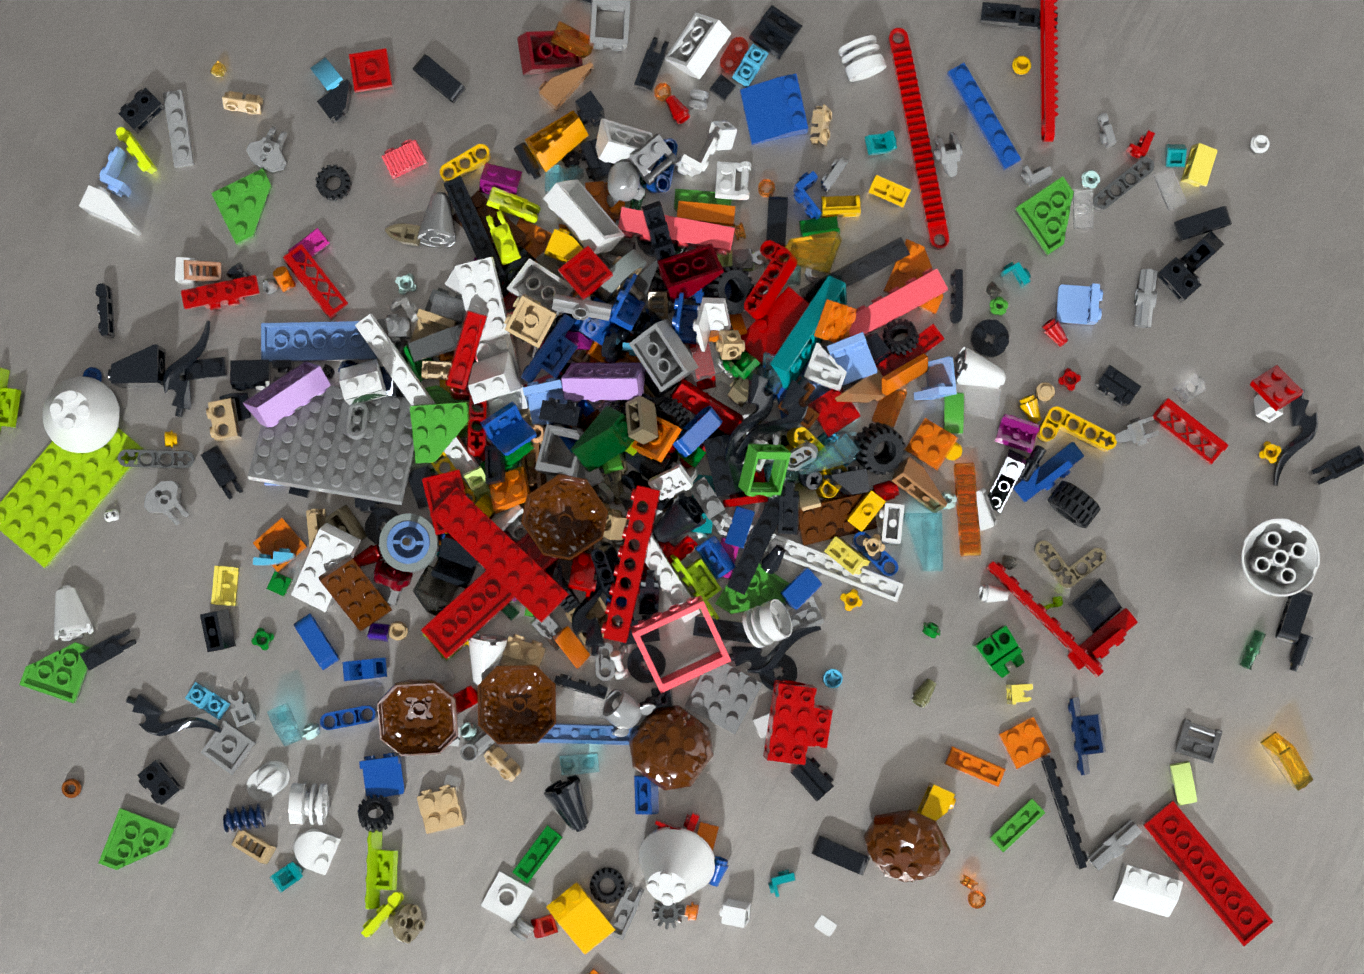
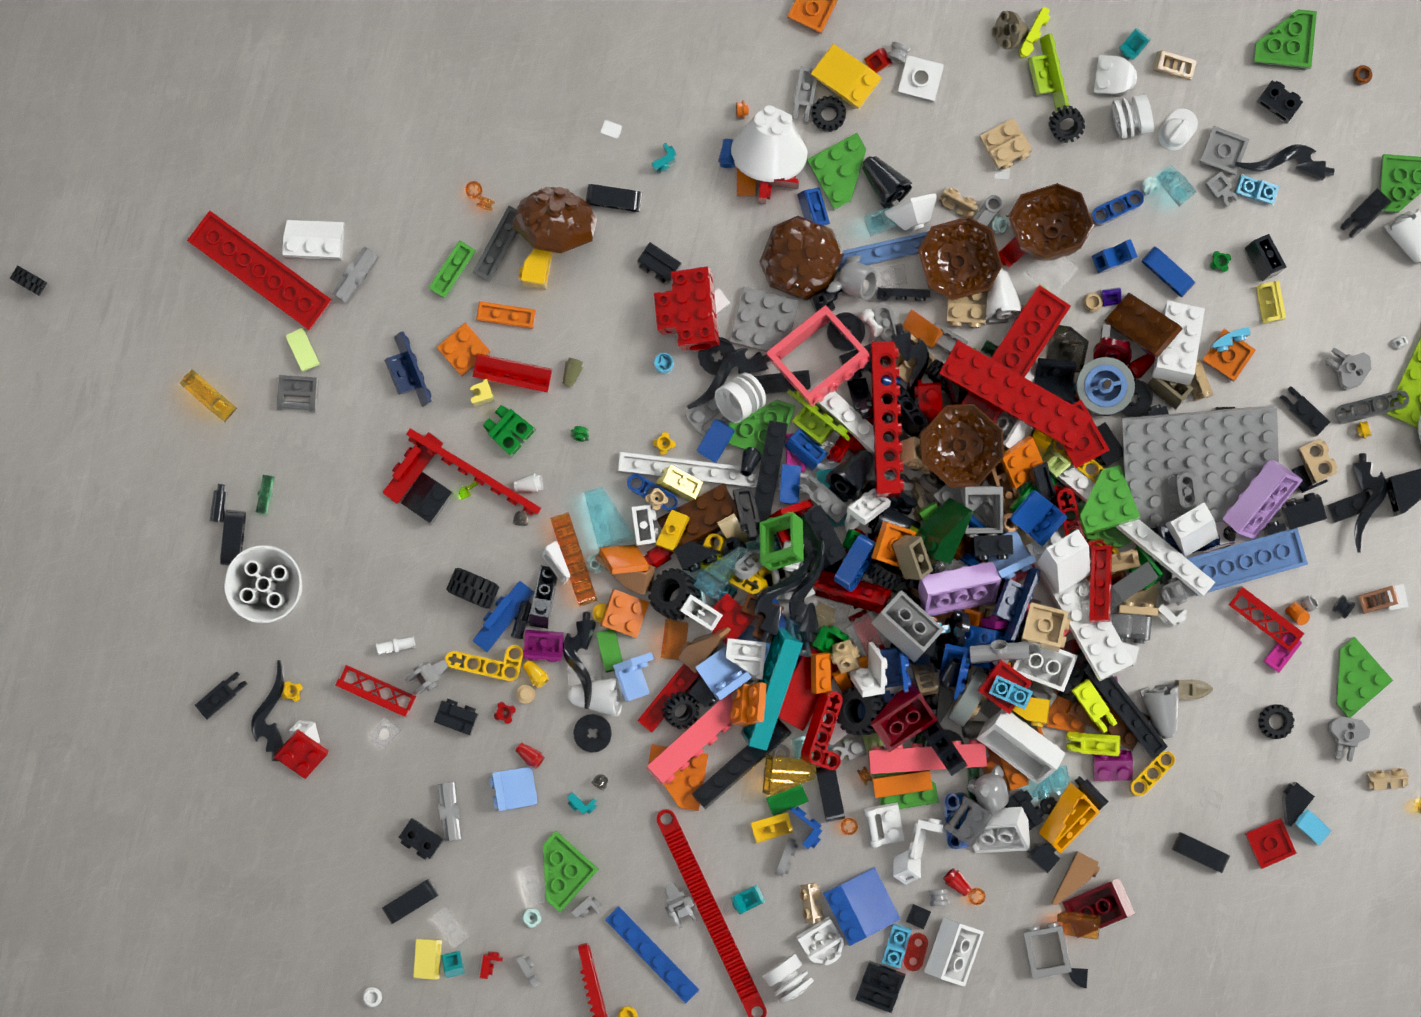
camera: 175 degrees right, 0 degrees up
red bracket [181,275,260,310] -> none
dark blue piece [223,803,266,833] -> none
green plate [266,571,293,597] -> none
blue bracket [359,752,405,798] -> none
coral brick [381,139,427,180] -> none
light aqua plate [395,273,417,295] -> none
green plate [512,825,563,884] -> none
black hinge [634,37,669,92] -> none
dark grey gear [652,901,685,929] -> none
white brick [720,899,751,928] -> none
yellow hinge [869,175,911,207] -> none
orange tile [882,353,928,396] -> none
black hinge [949,269,963,324] -> none
bright green plate [989,297,1008,315] -> none
dark tan beam [1034,540,1106,588] -> none
black plate [1040,755,1088,869] -> none
dark grey beam [1092,157,1155,211] -> none
black slope [1180,231,1224,273] -> none
none -> white pin [376,636,416,656]
none -> red fence [472,353,552,393]
none -> dark grey plate [473,206,517,282]
none -> black piece [563,612,596,709]
none -> orange tile [599,544,649,574]
none -> white slope [680,594,723,631]
none -> white slope [796,916,844,965]
none -> bright green plate [807,133,866,210]
none -> orange plate [811,652,831,694]
none -> white slope [885,193,937,231]
none -> black cone [939,657,962,687]
none -> medium azure slope [989,675,1033,709]

